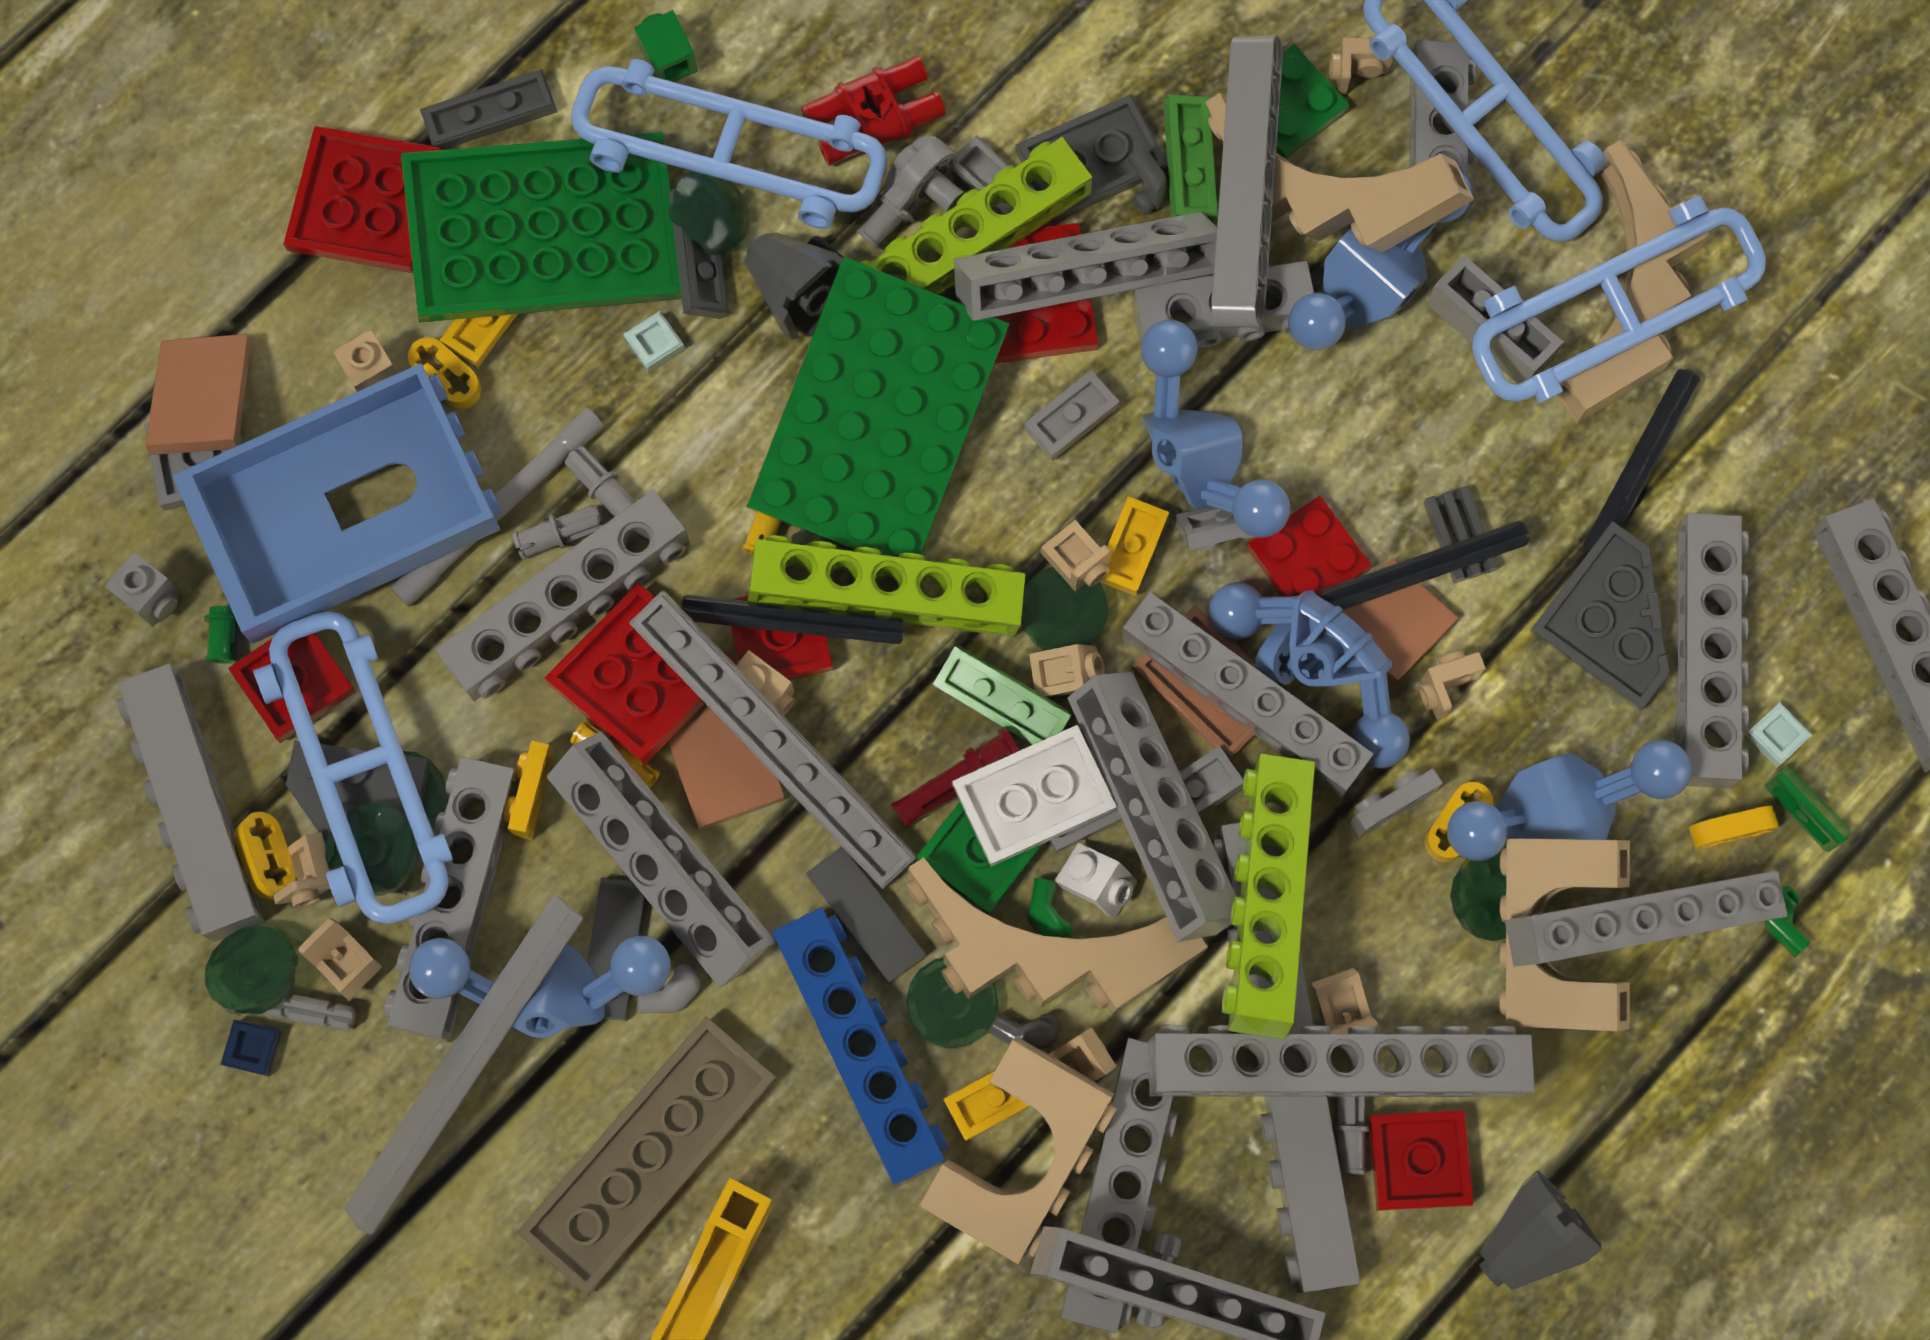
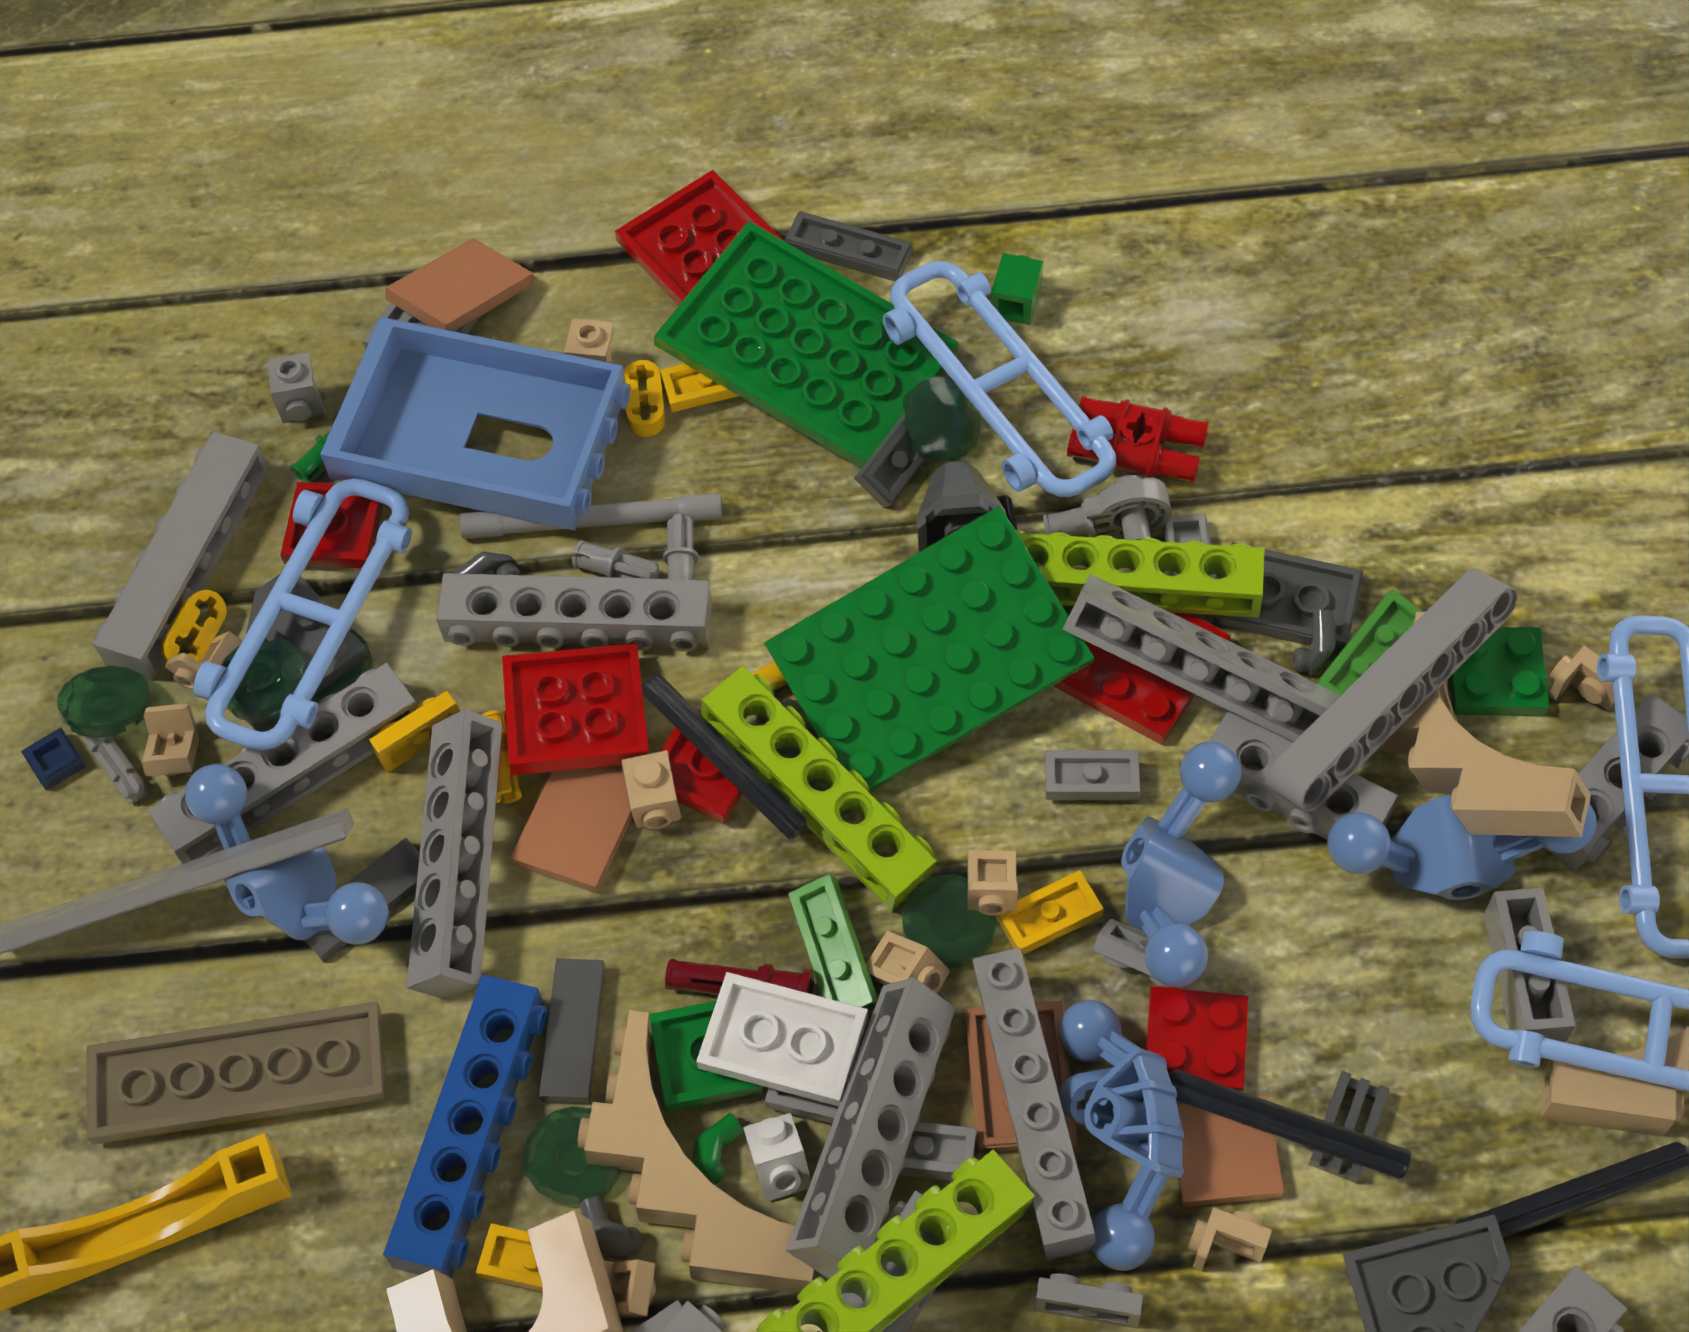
camera: 45 degrees right, 15 degrees down
light aqua tile [623,311,685,373] -> none
light grey tile [629,591,917,889] -> none
light grey arm [638,964,701,1014] -> none
none -> dark grey arm [452,551,521,575]

